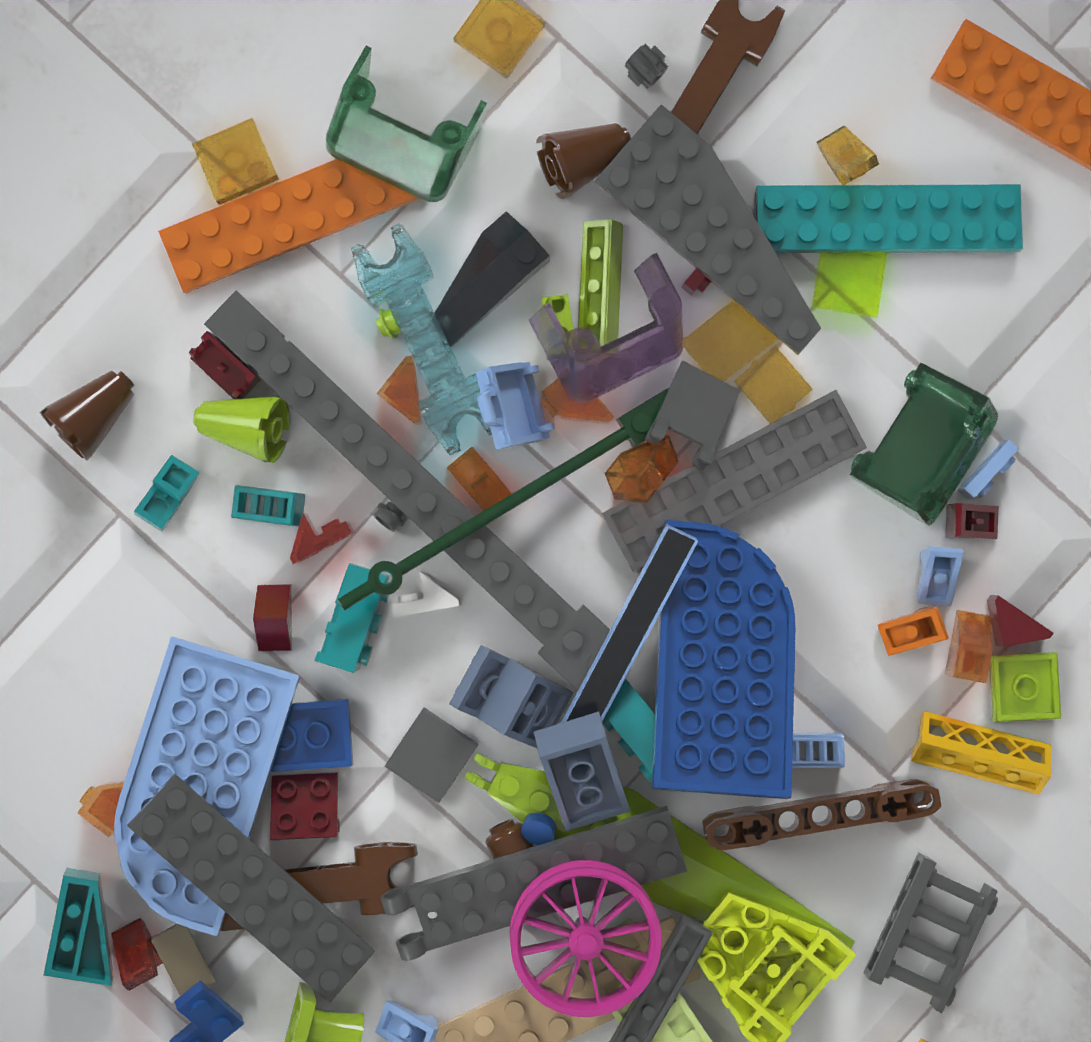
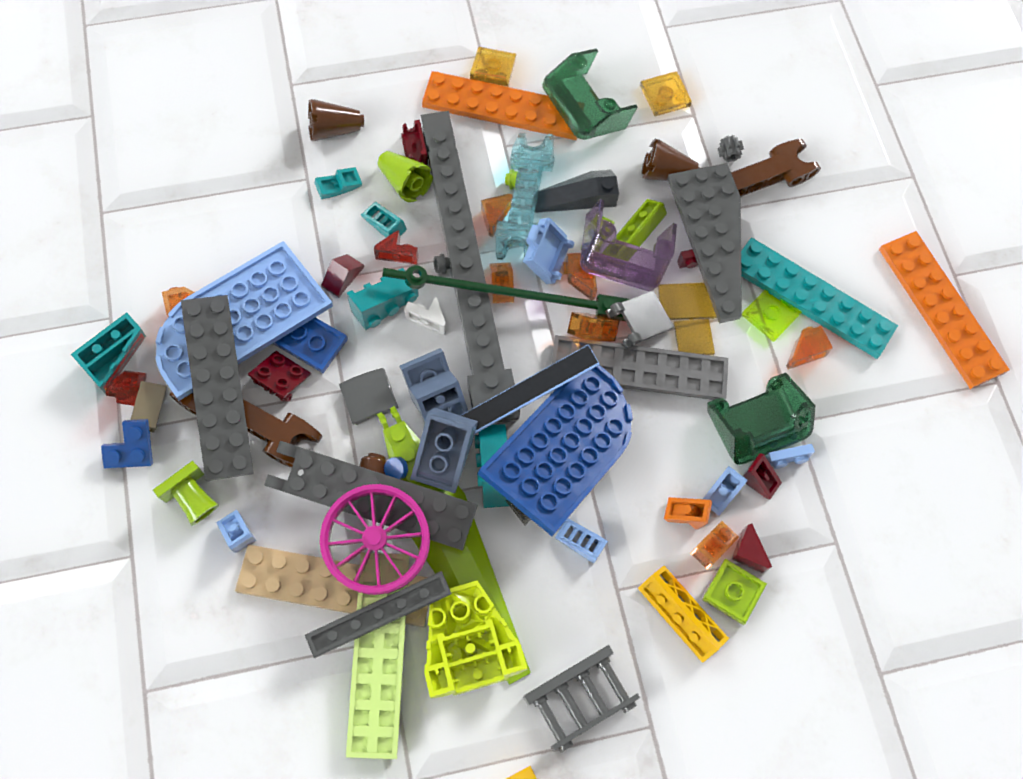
camera: 35 degrees right, 20 degrees down
reddish brown piece [702,779,942,850] -> none
clear yellow slope [816,126,879,185] -> none
none -> clear orange slope [786,326,833,370]

